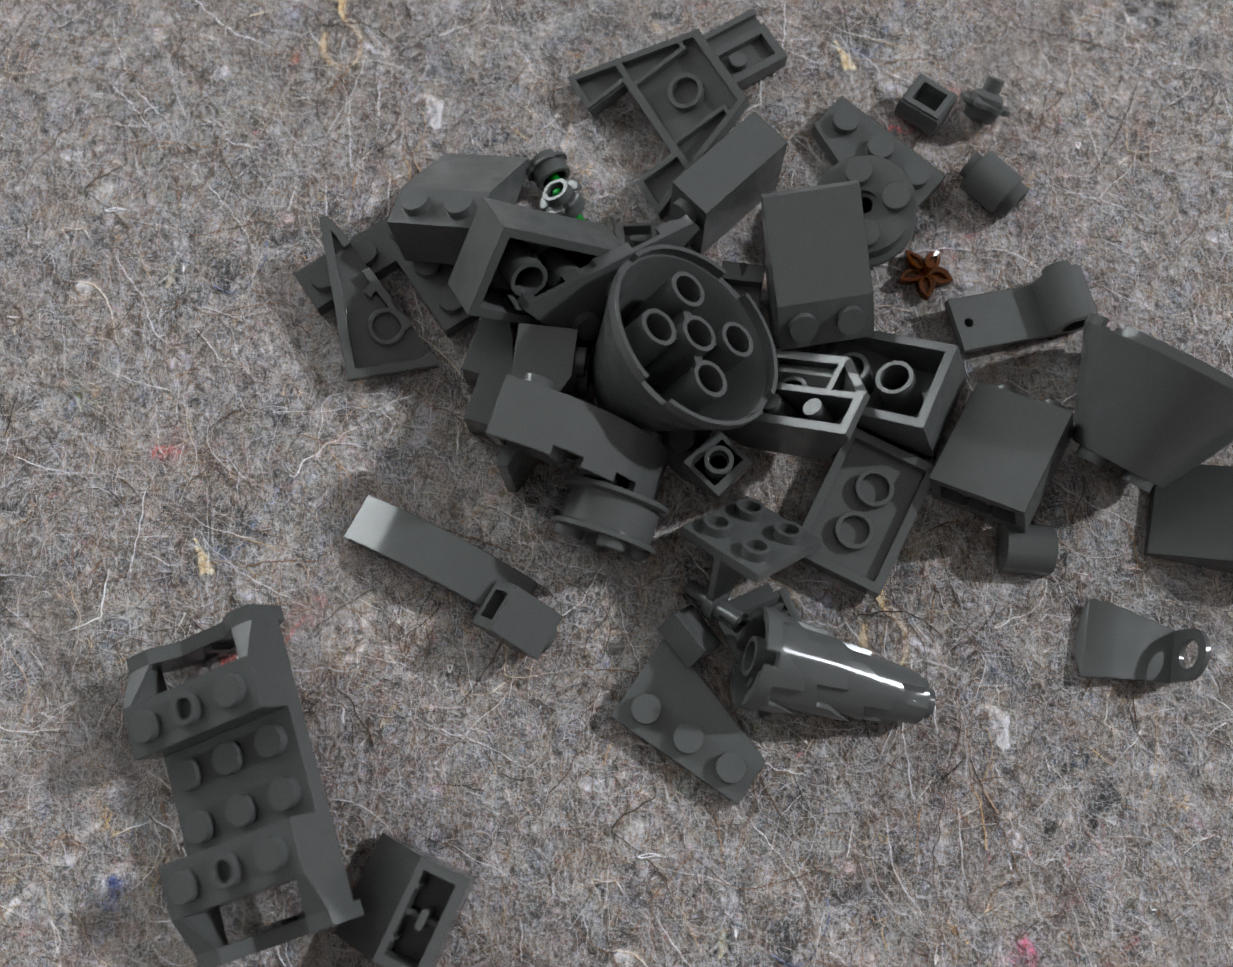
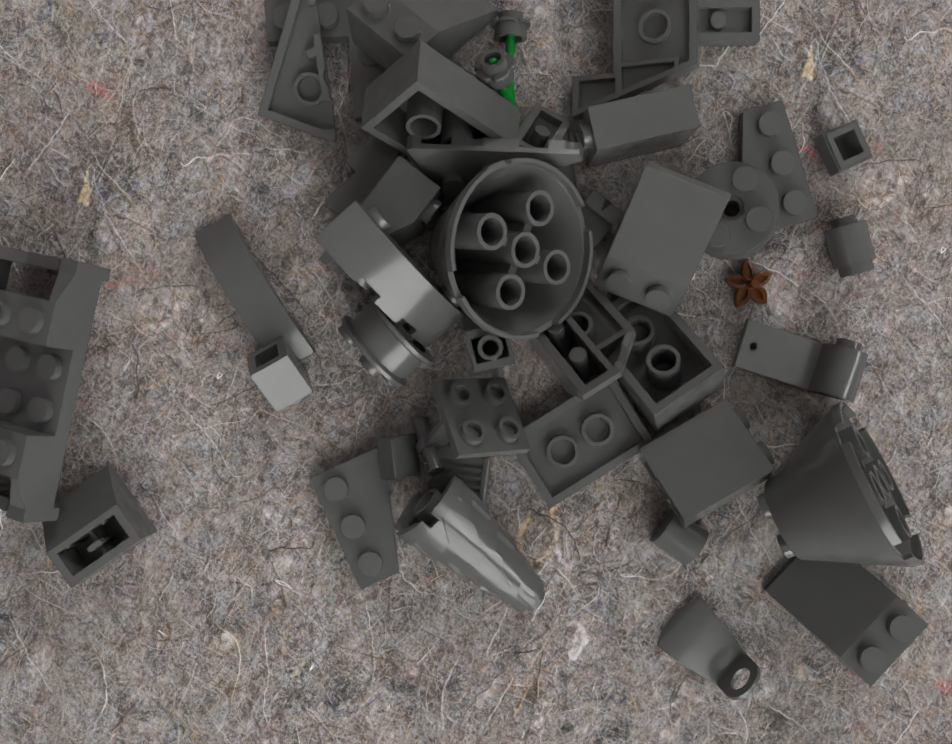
camera: 30 degrees right, 15 degrees up
dark grey plant [959,76,1011,125] -> none

